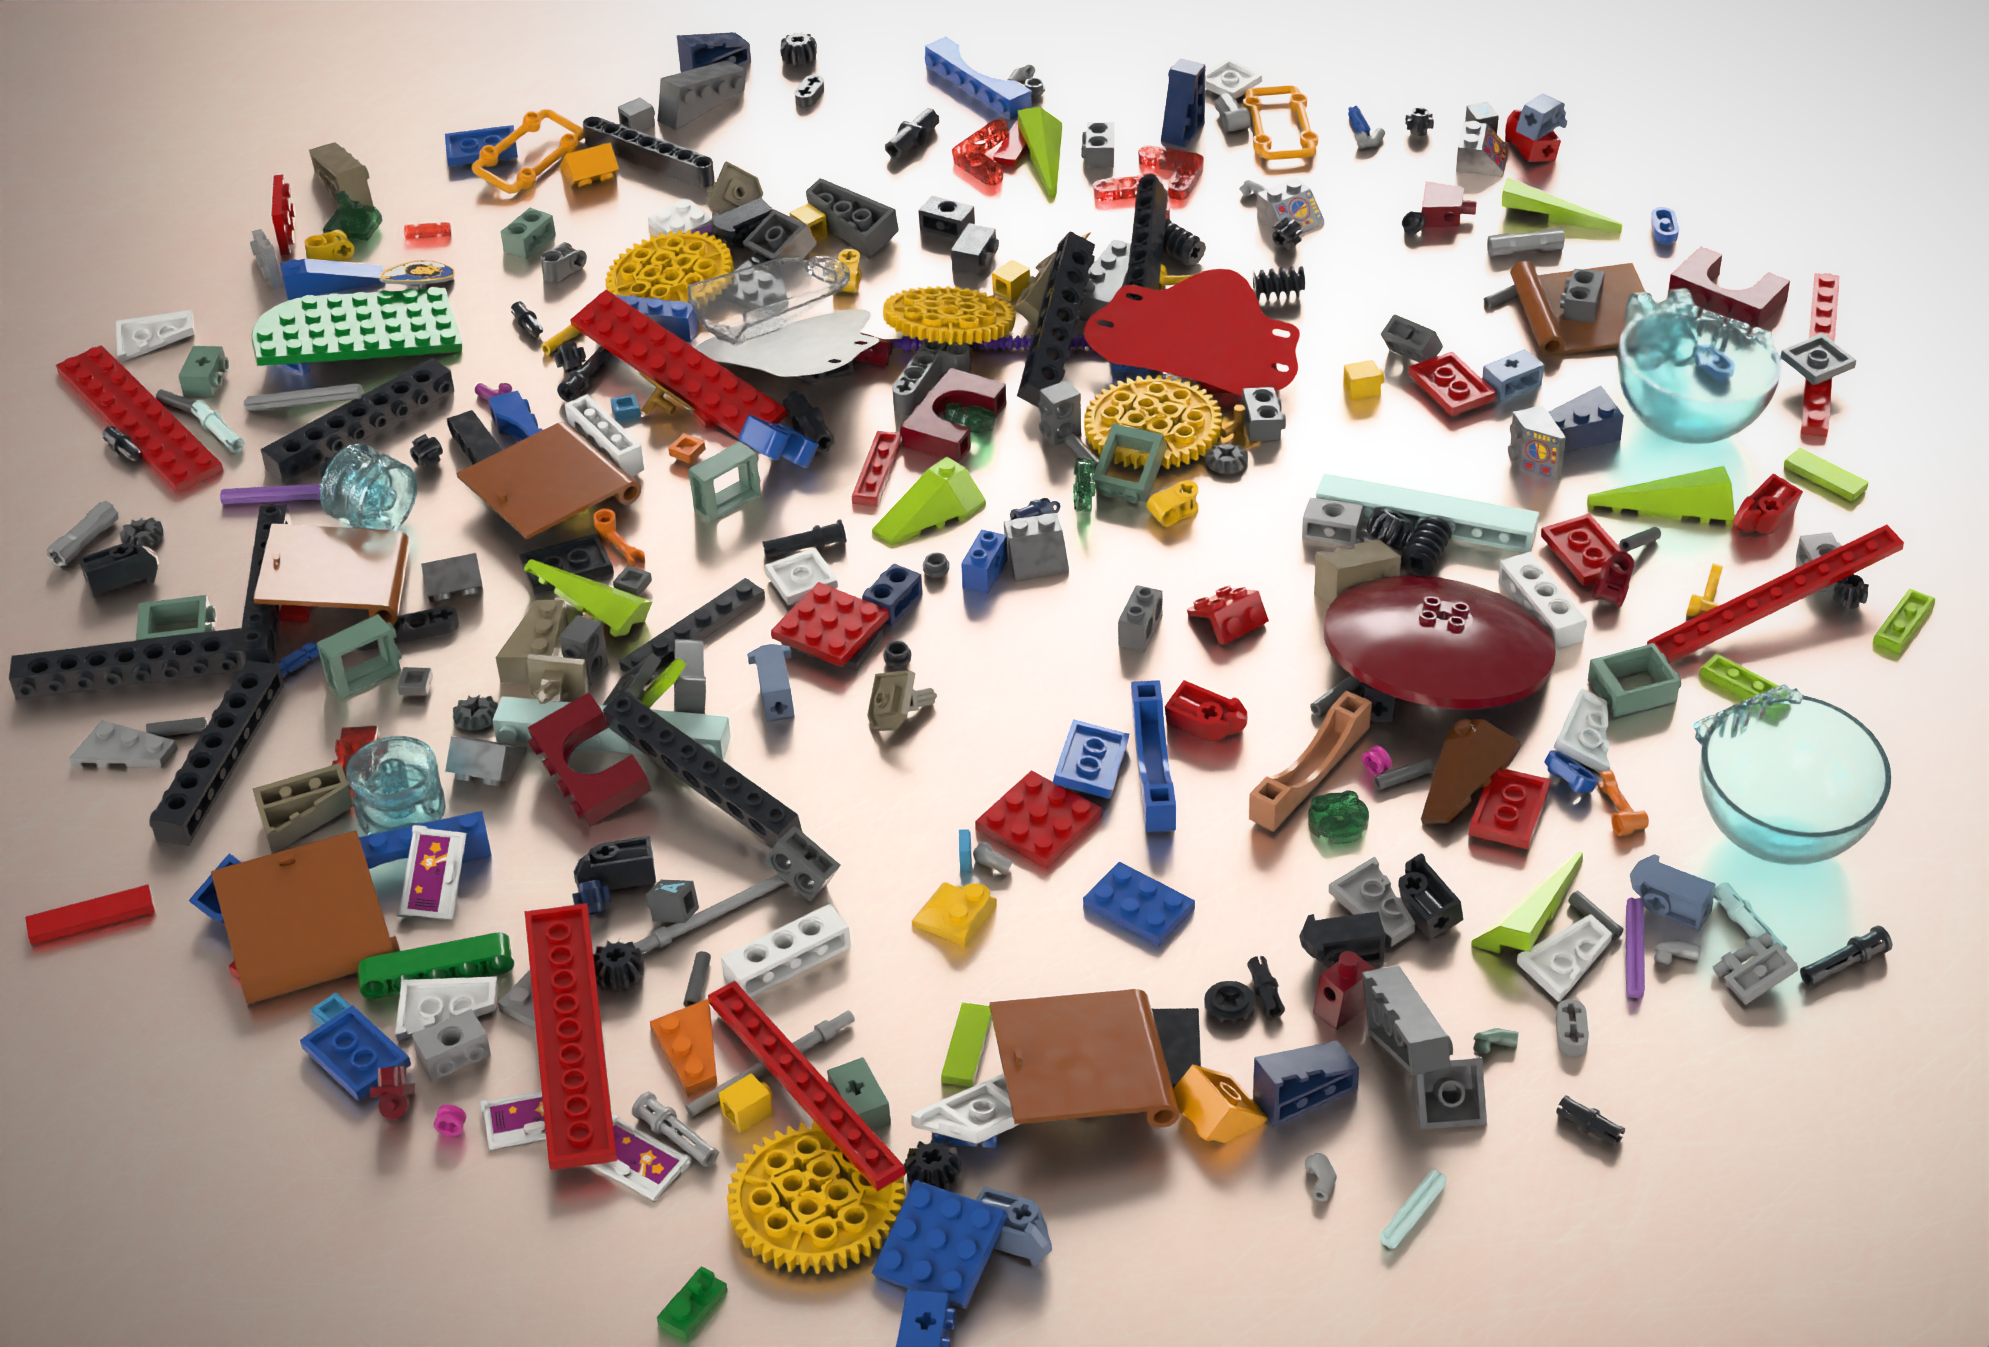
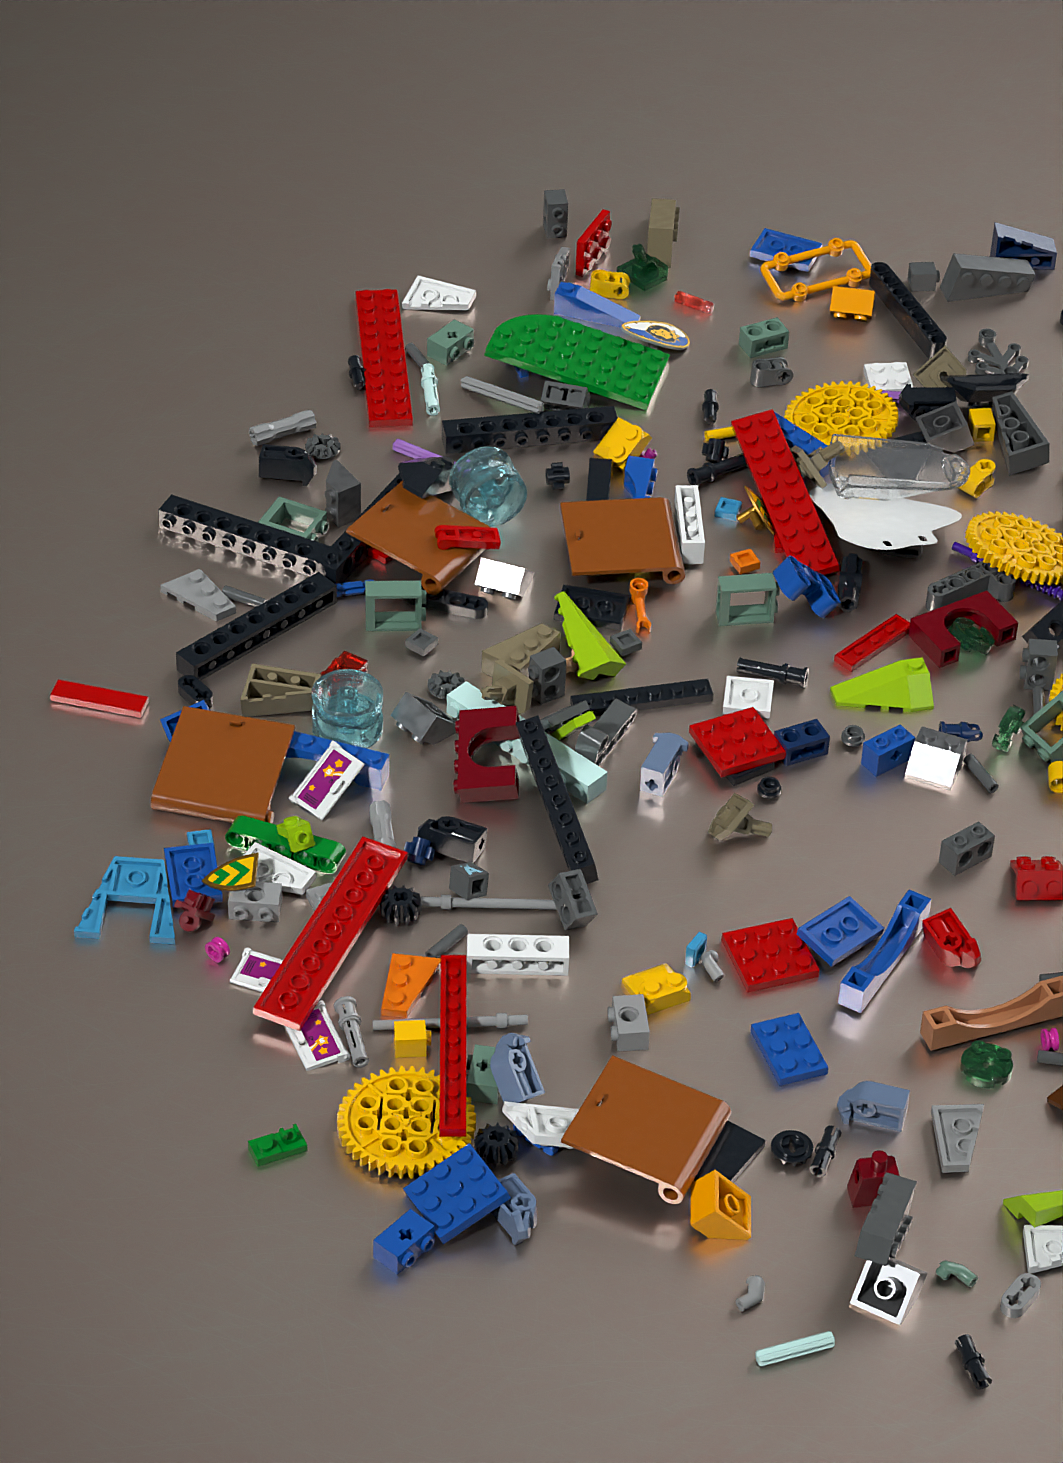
camera: 30 degrees right, 0 degrees up
dark red hips [855,332,893,367] -> none
lime tile [941,1002,992,1087] -> none
dark blue wedge [1253,1041,1359,1127] -> none
black piece [1299,912,1385,968] -> none
black piece [1398,852,1464,940] -> none
none -> dark azure wing [74,856,175,945]
none -> black beam [178,675,213,709]
none -> shield [201,853,259,891]
none -> lime bracket [276,816,315,853]
none -> flat silver slope [325,460,361,528]
none -> light grey axle [369,800,396,848]
none -> black wedge [398,456,461,498]
none -> red plate [434,525,501,550]
none -> sand blue piece [490,1033,545,1103]
none -> dark grey brick [540,380,591,411]
none -> dark grey brick [543,189,568,238]
none -> yellow slope [593,417,652,472]
none -> light grey brick [608,994,650,1051]
none -> dark tan piece [790,441,845,489]
none -> sand blue piece [837,1081,910,1132]
none -> black wedge [940,373,1029,406]
none -> dark grey piece [963,754,999,793]
none -> dark grey plant [968,328,1028,374]

